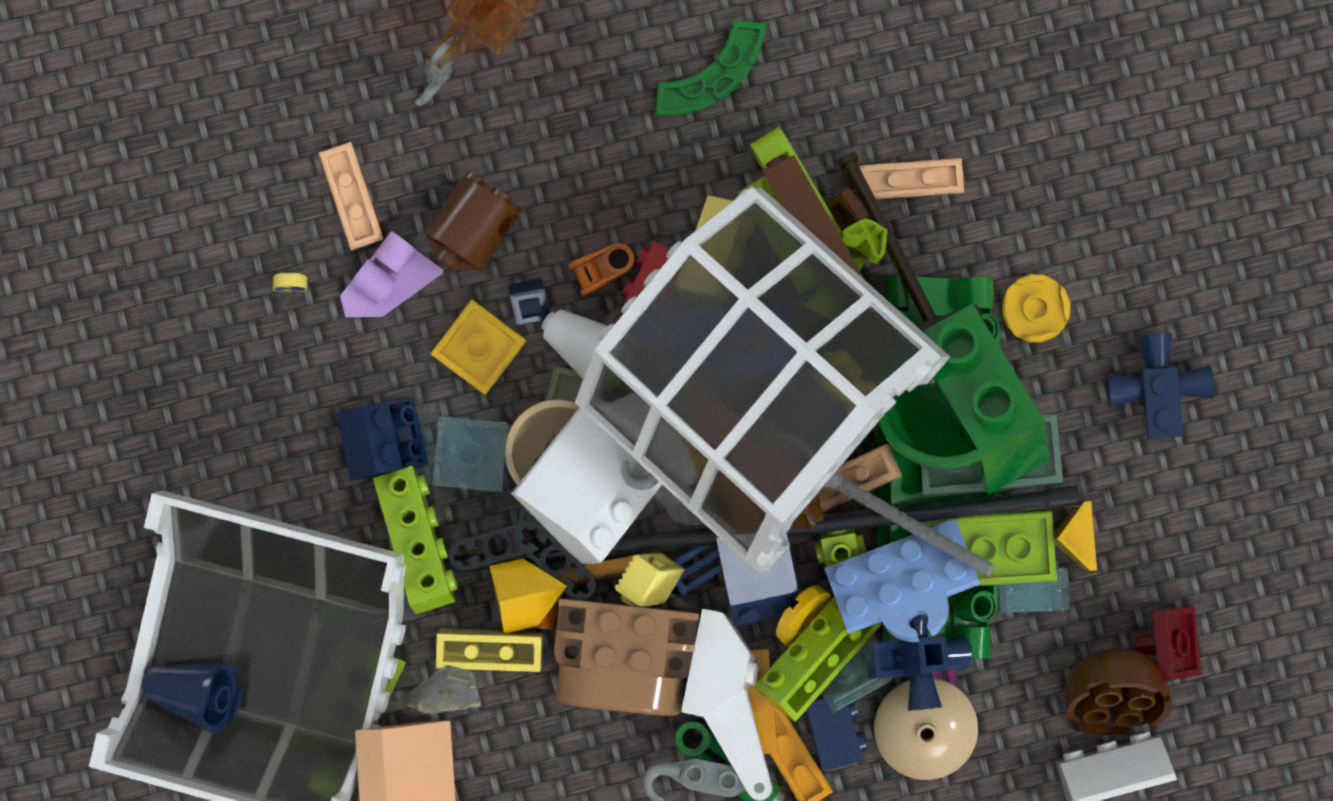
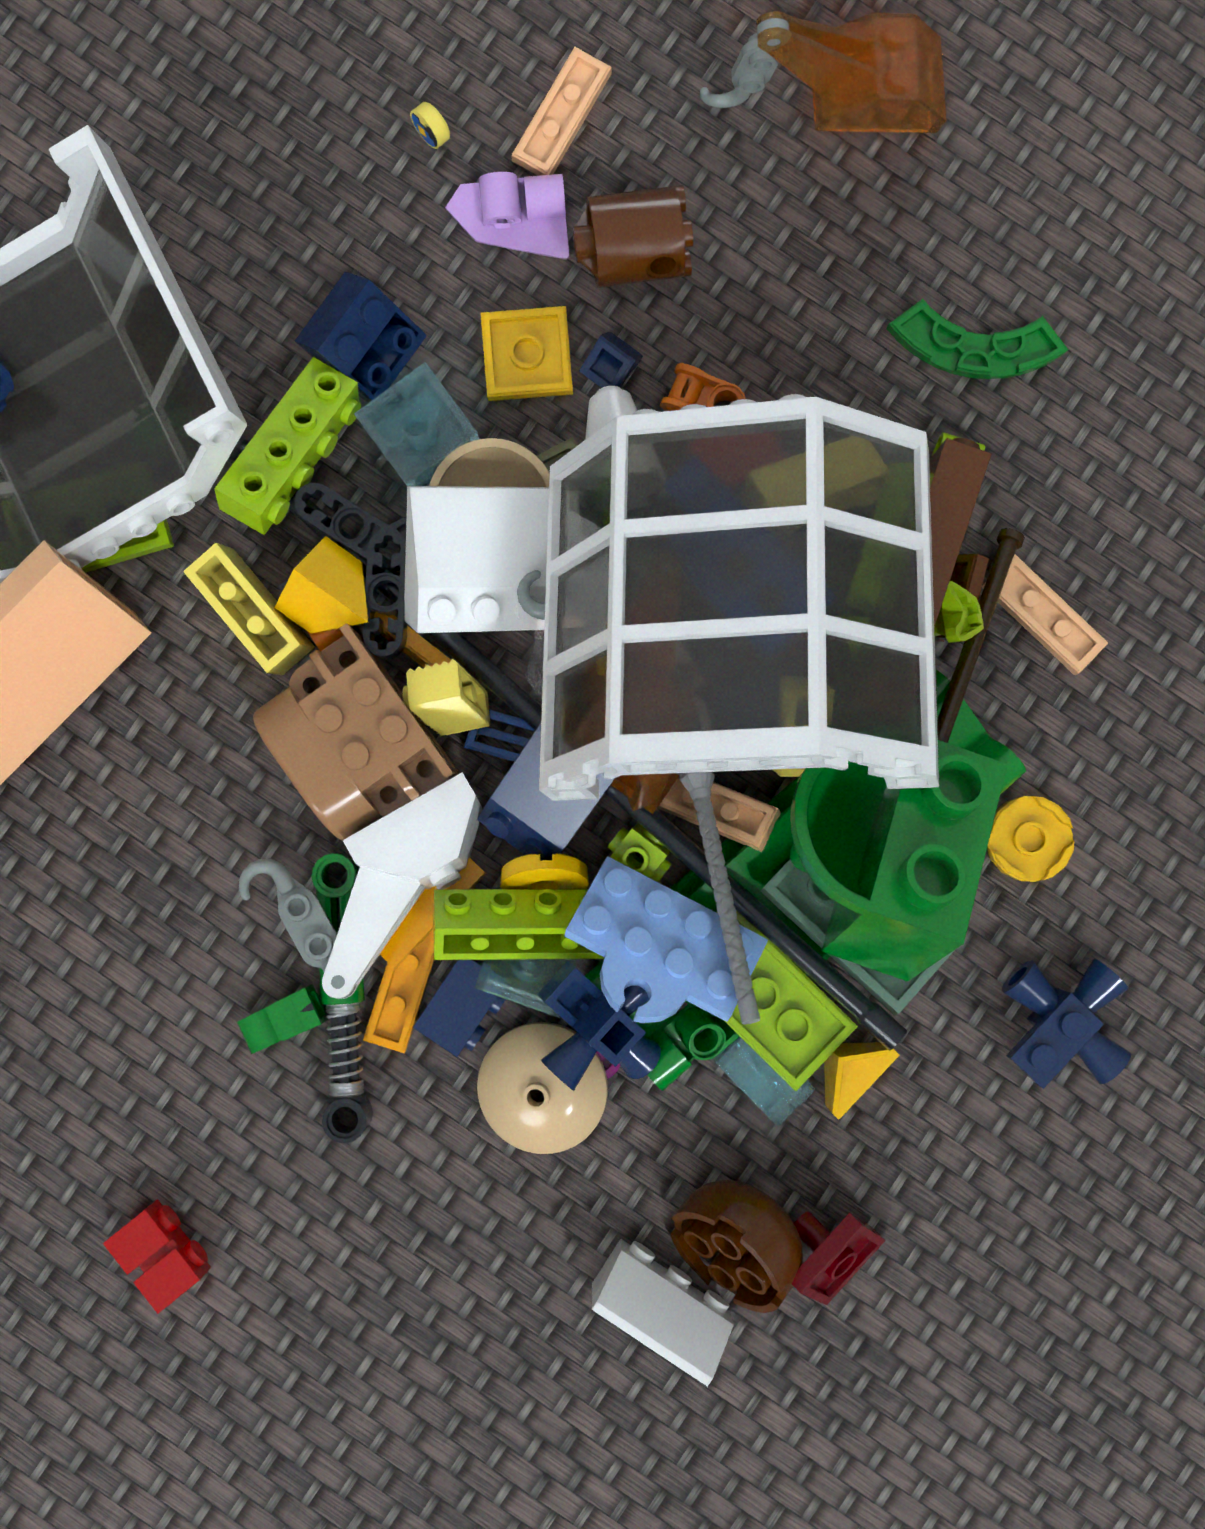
camera: 45 degrees right, 0 degrees up
clear plate [405,665,482,715] -> none

